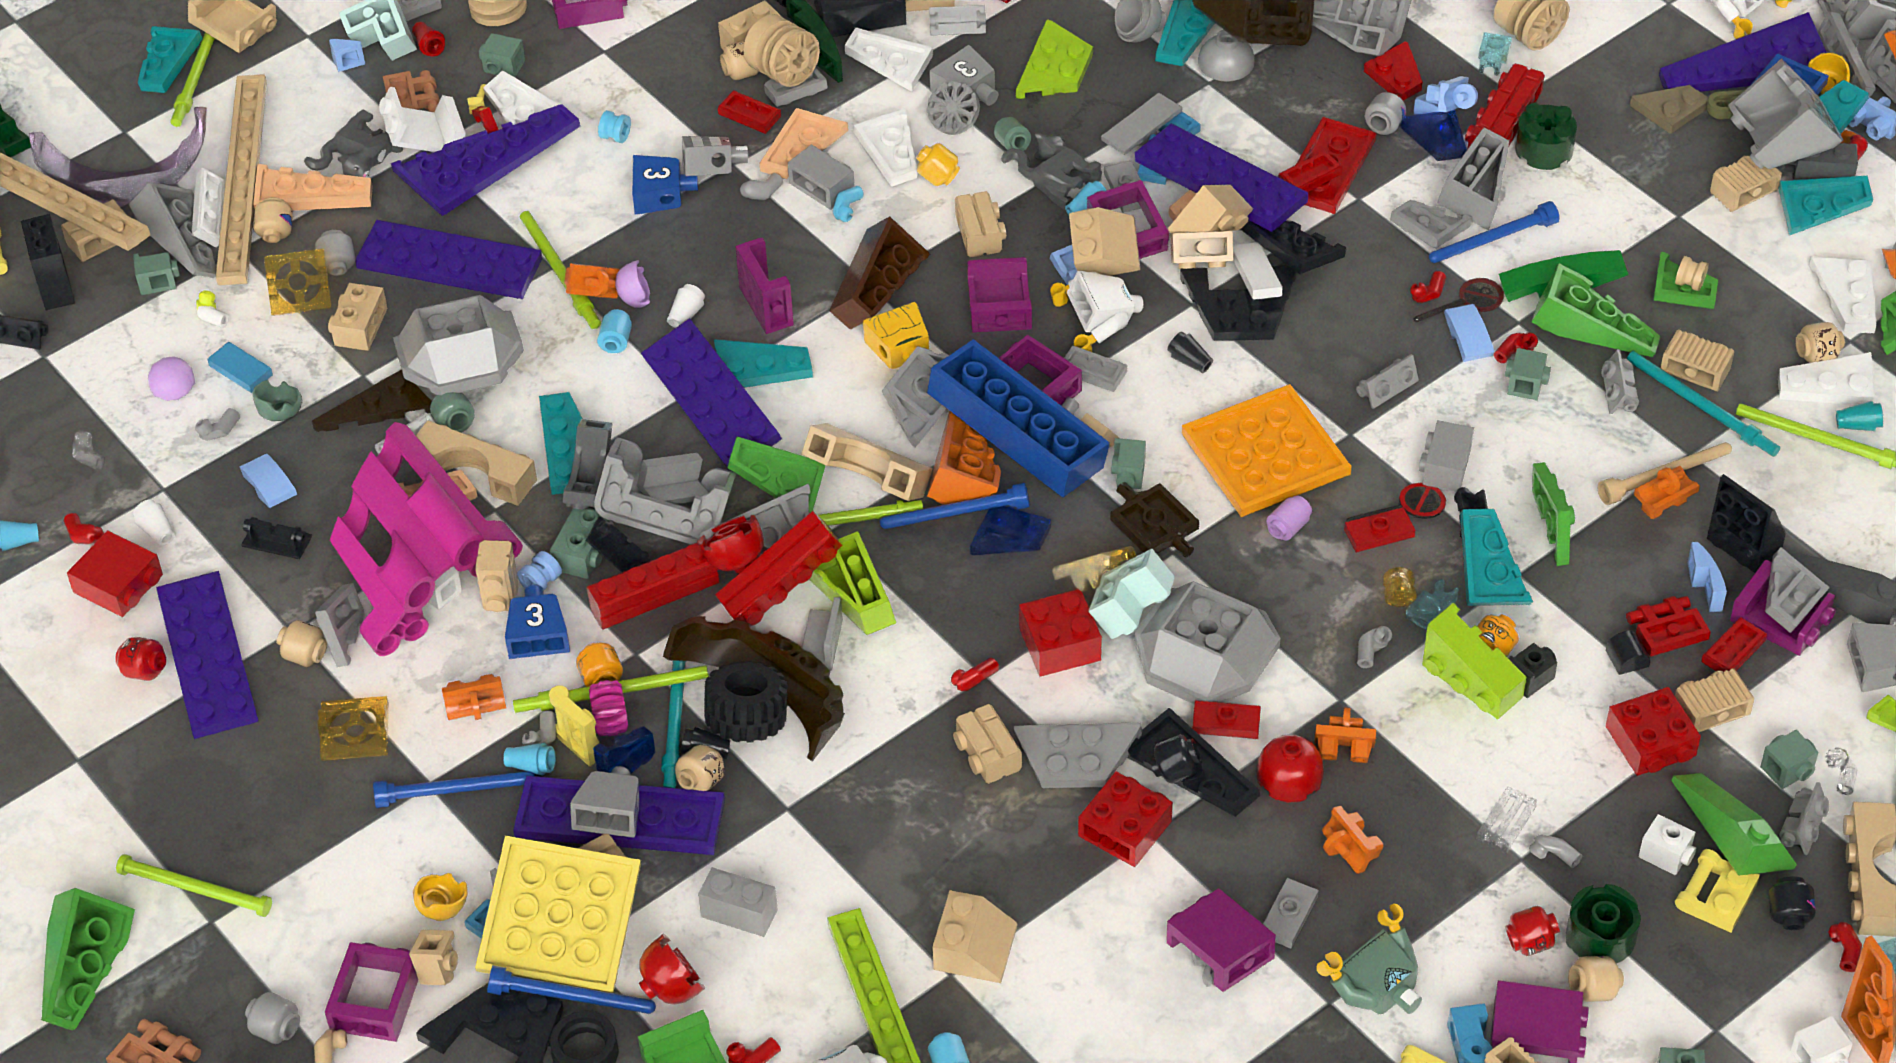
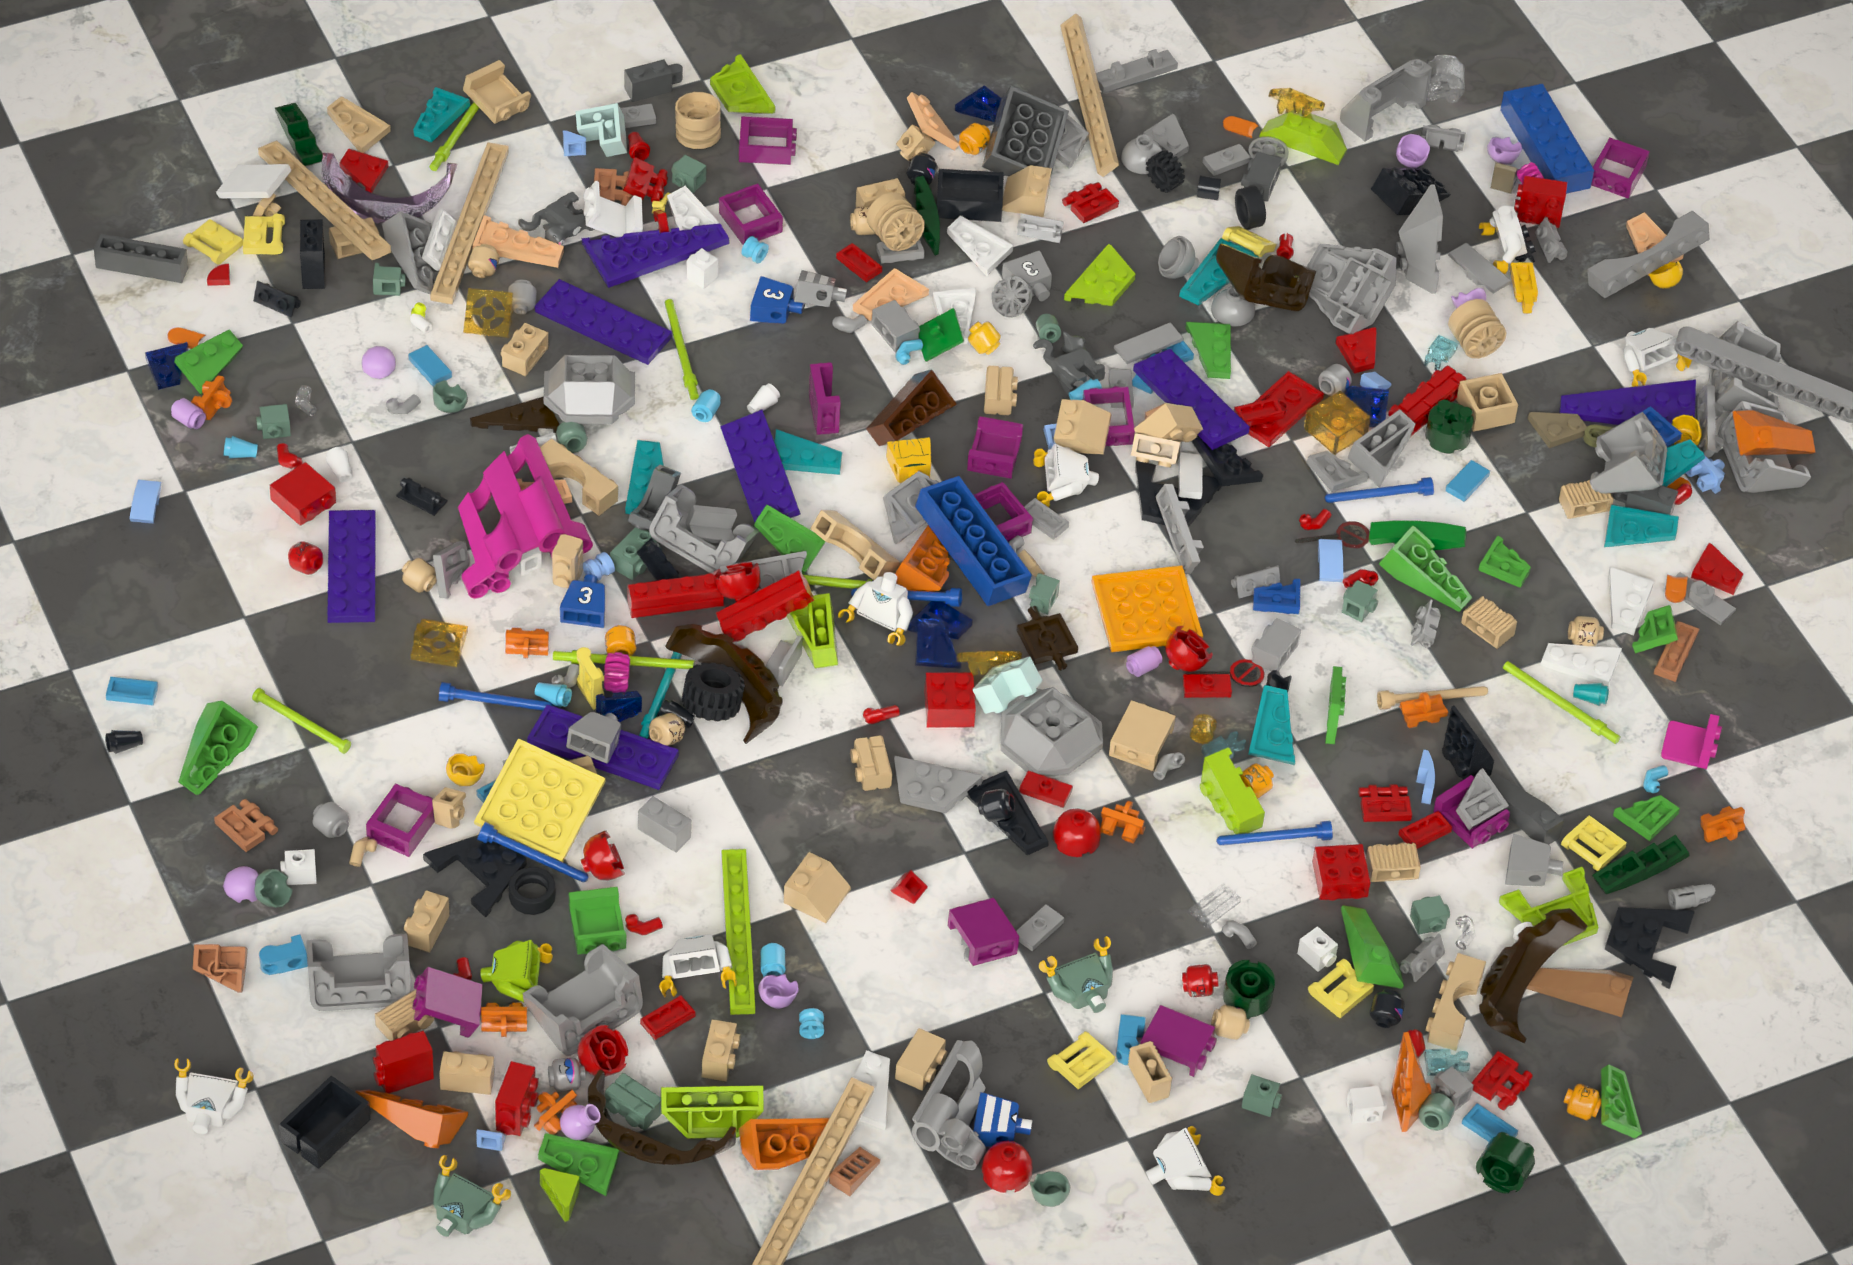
camera: 10 degrees right, 0 degrees up
light blue slope [240,454,297,508] -> none
orange hips [564,263,620,299] -> none
lavender hair [615,260,650,308] -> none
red brick [1078,771,1173,867] -> none
black cone [1167,331,1213,373] -> none
orange hips [1322,806,1384,874] -> none
light blue hips [1426,76,1478,112] -> none
pearl dark grey brick [1508,643,1558,698] -> none
black brick [1606,631,1650,675] -> none
teal bar [1627,351,1780,457] -> none
tan wheel [1675,256,1709,291] -> none
none -> sand green brick [256,404,291,439]
none -> tan wing [327,96,391,153]
none -> red wing [339,149,389,194]
none -> red plate [623,157,668,203]
none -> white brick [687,248,718,289]
none -> magenta window [719,183,783,245]
none -> white torso [838,572,913,646]
none -> red slope [890,870,928,904]
none -> clear blue wing [915,618,962,669]
none -> green piece [918,308,965,362]
none -> tan panel [1109,700,1176,771]
none -> light grey hinge [1155,484,1204,574]
none -> red cylinder [1165,626,1213,672]
none -> bright green wing [1185,322,1231,379]
none -> blue piece [1216,821,1333,845]
none -> blue wing [1253,579,1300,614]
none -> clear yellow brick [1304,391,1371,455]
none -> dark azure tile [1446,460,1490,502]
none -> tan brick [1456,373,1518,432]

